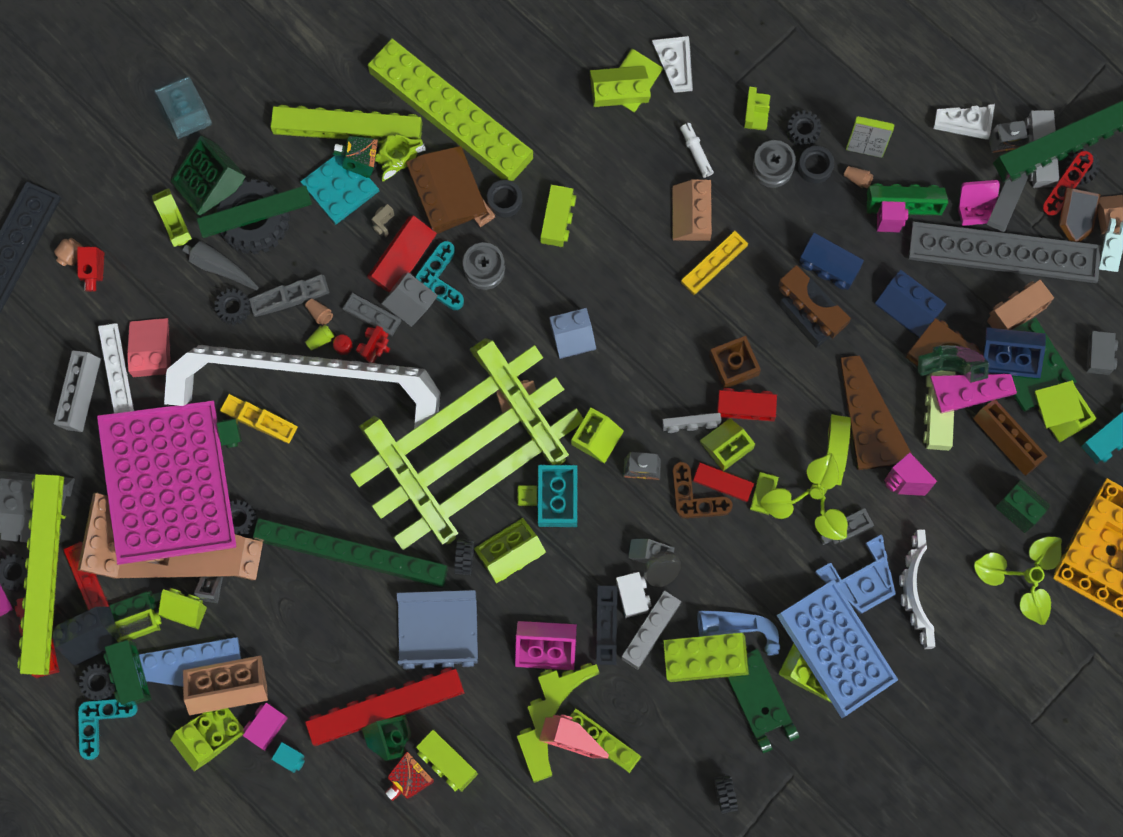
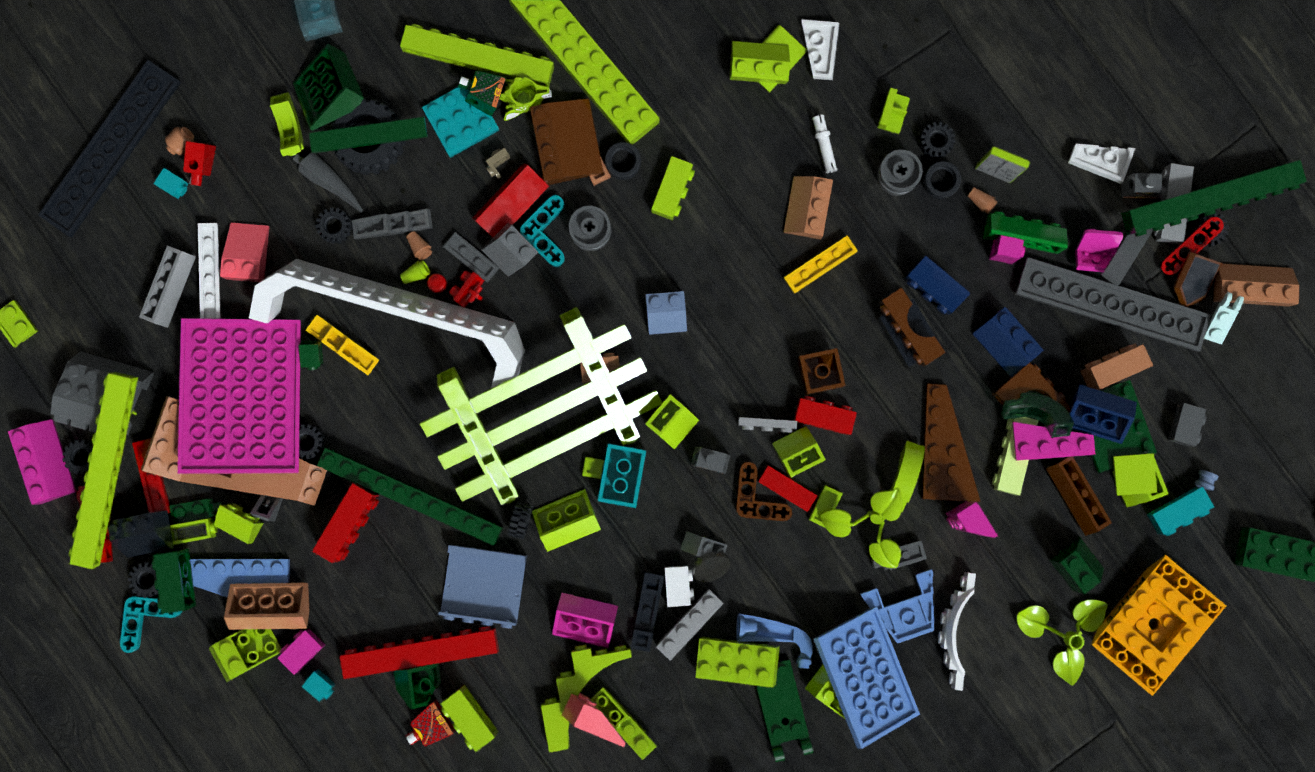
camera: 10 degrees right, 10 degrees up
none -> teal brick [153,168,189,199]
none -> red brick [312,483,379,563]

